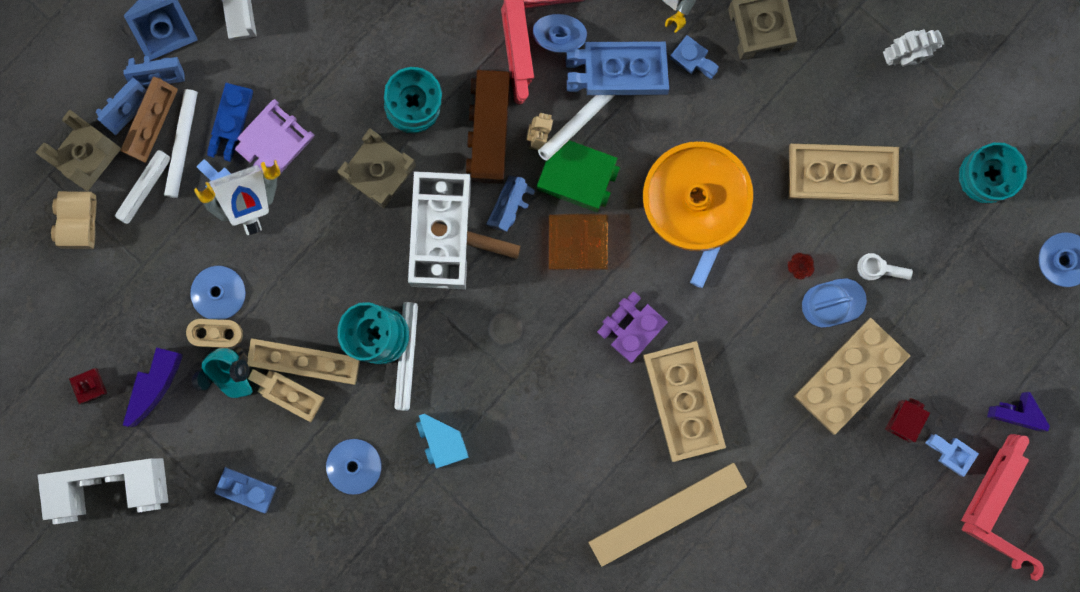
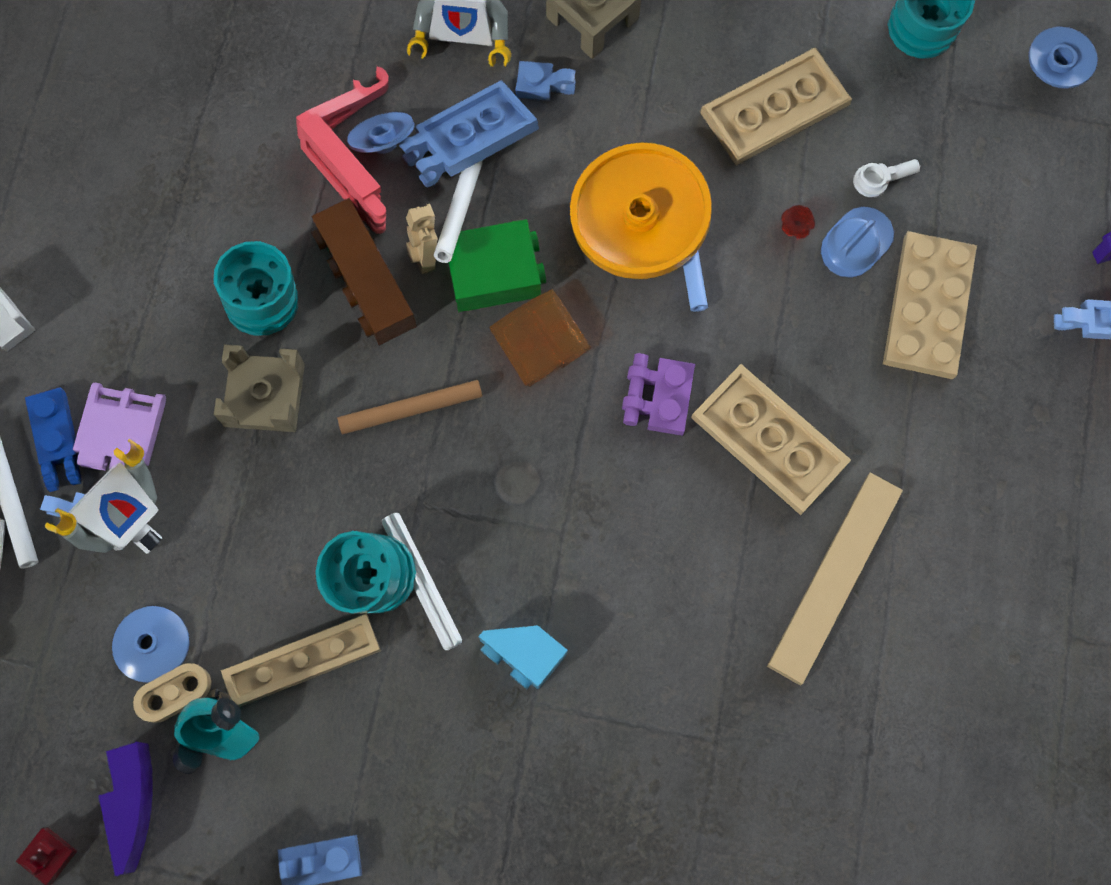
camera: 30 degrees left, 10 degrees down
tan hinge [248,369,325,422] -> none
medium blue dish [326,439,381,494] -> none
white plate [408,172,471,289] -> none
medium blue plate [486,176,535,232] -> none
dark red brick [885,398,930,443] -> none

